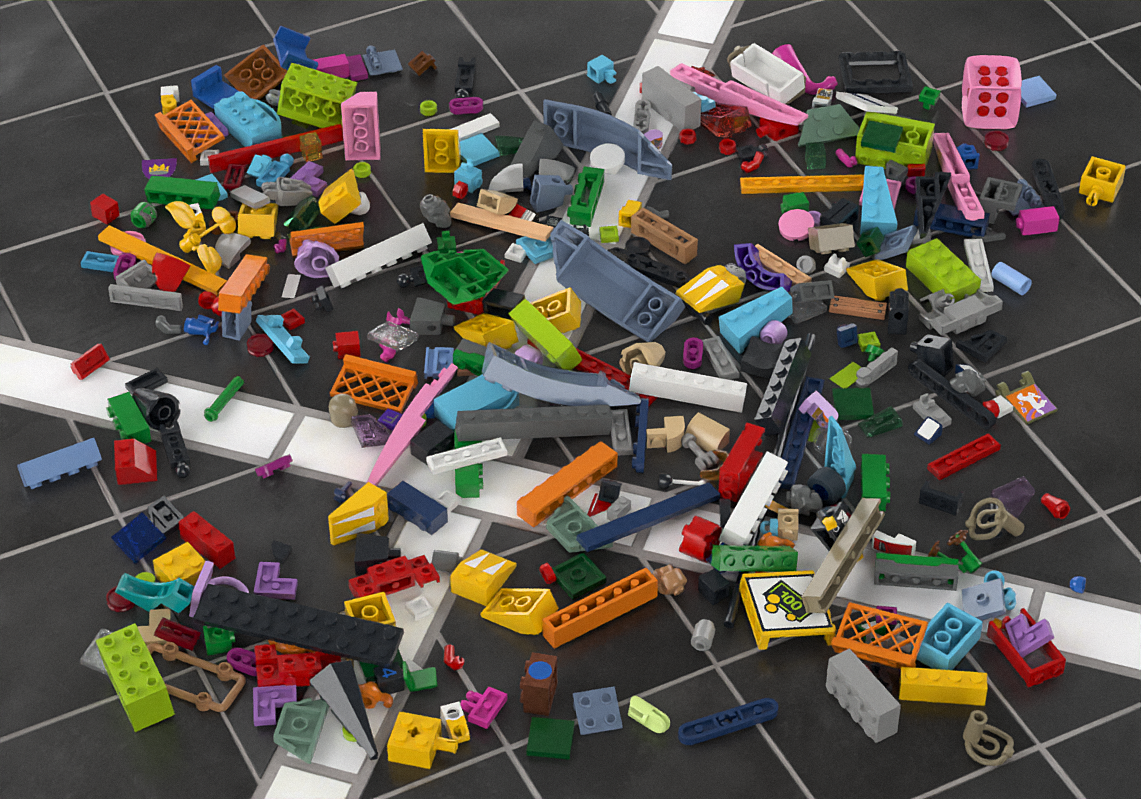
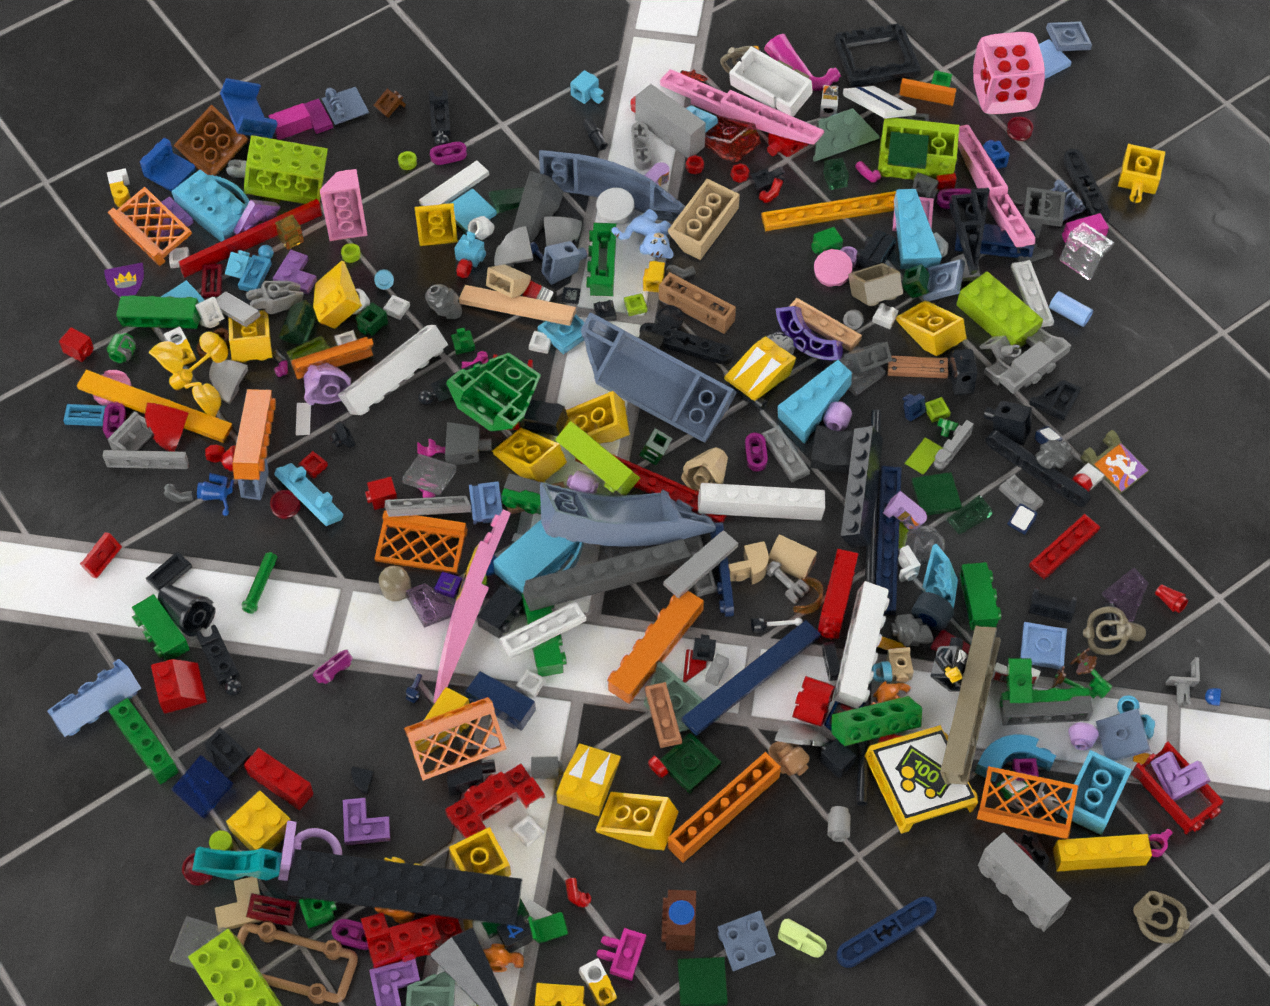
camera: 10 degrees left, 15 degrees up
none -> green brick [108,698,179,785]
none -> white bracket [195,297,224,328]
none -> medium lavender plate [233,200,280,235]
none -> dark green brick [356,302,389,336]
none -> medium azure tile [374,269,394,290]
none -> white tile [383,295,410,320]
none -> light grey tile [385,496,471,517]
none -> orange fence [404,697,507,780]
none -> white rock [468,216,494,240]
none -> light blue animal [612,209,673,259]
none -> dark green brick [639,428,672,465]
none -> nougat tile [645,682,682,748]
none -> light grey tile [663,530,738,599]
none -> tan slope [668,179,740,260]
none -> light grey brick [775,720,829,746]
none -> white bracket [898,545,921,582]
none -> orange tile [899,78,956,106]
none -> white arm [933,232,949,257]
none -> dark azure arch [974,734,1056,782]
none -> green brick [1007,658,1032,703]
none -> light blue tile [1020,622,1067,669]
none -> sand blue plate [1046,22,1092,51]
none -> clear bracket [1059,222,1114,280]
none -> lavender cone [1068,722,1099,751]
none -> dark pink piece [1149,829,1173,857]
none -> light grey bracket [1166,657,1200,706]

